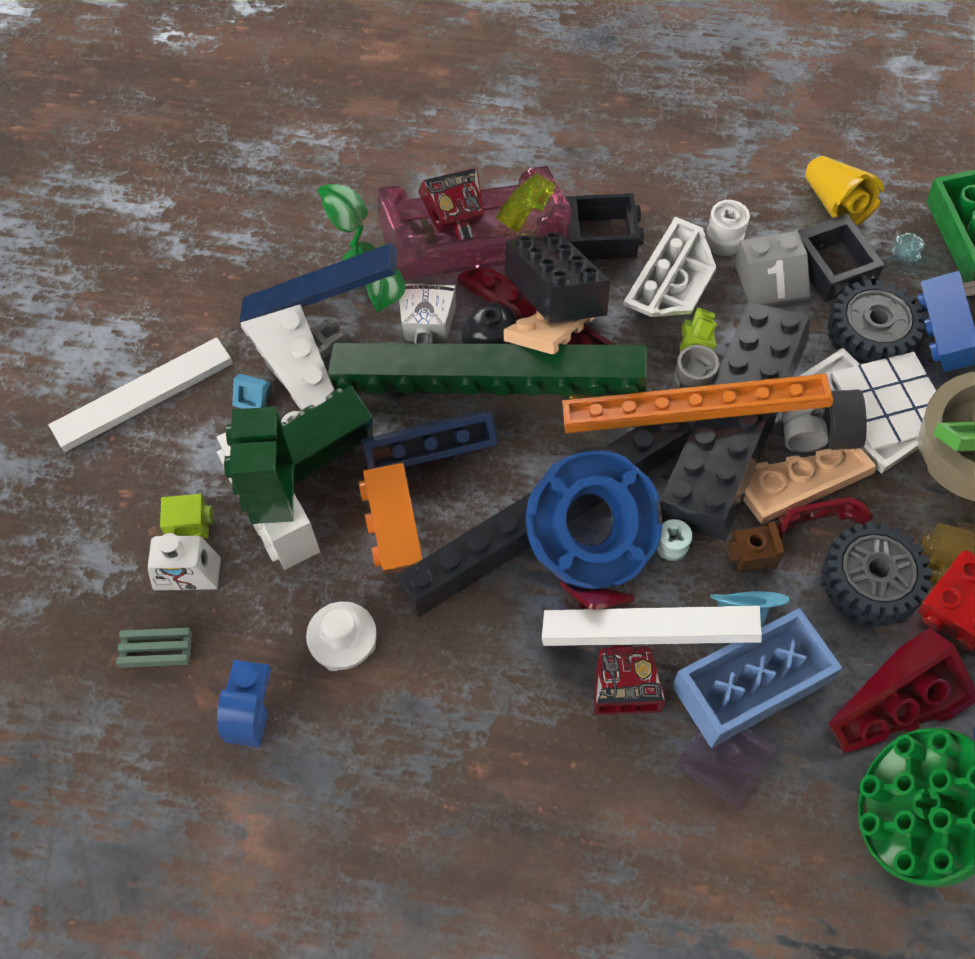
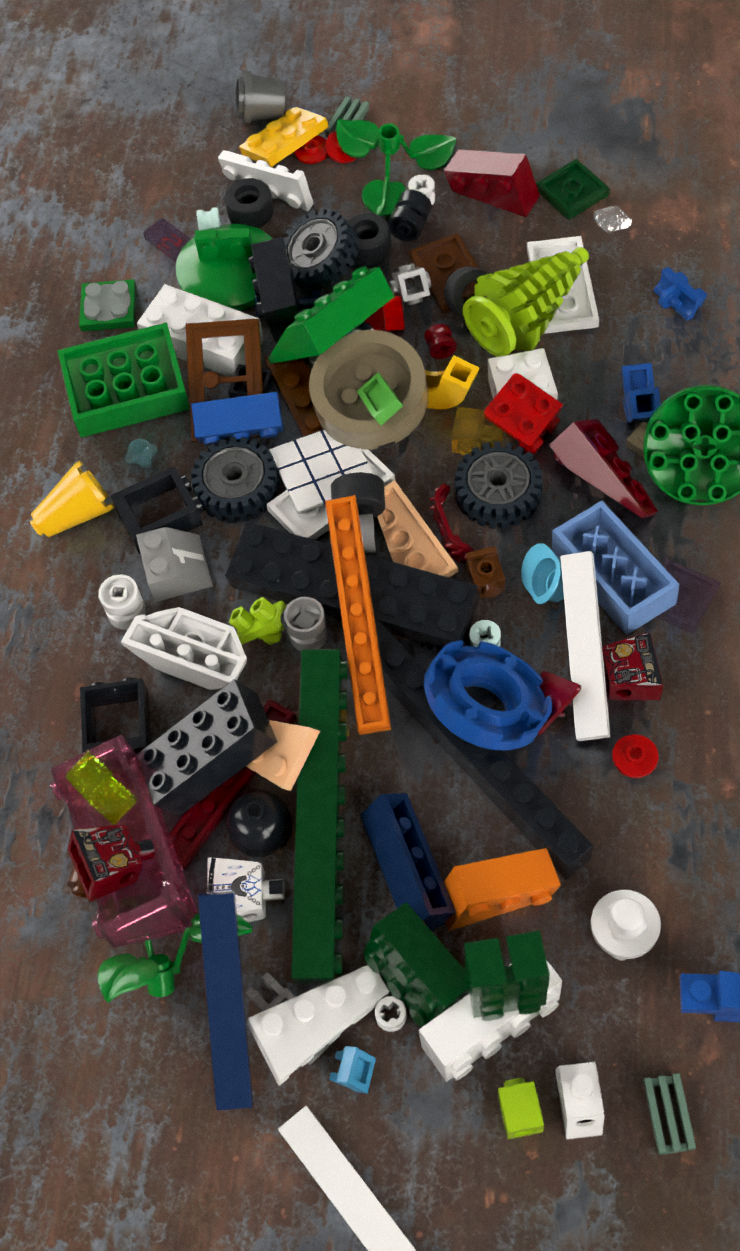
camera: 90 degrees left, 0 degrees up
none -> red piece [612,734,659,778]

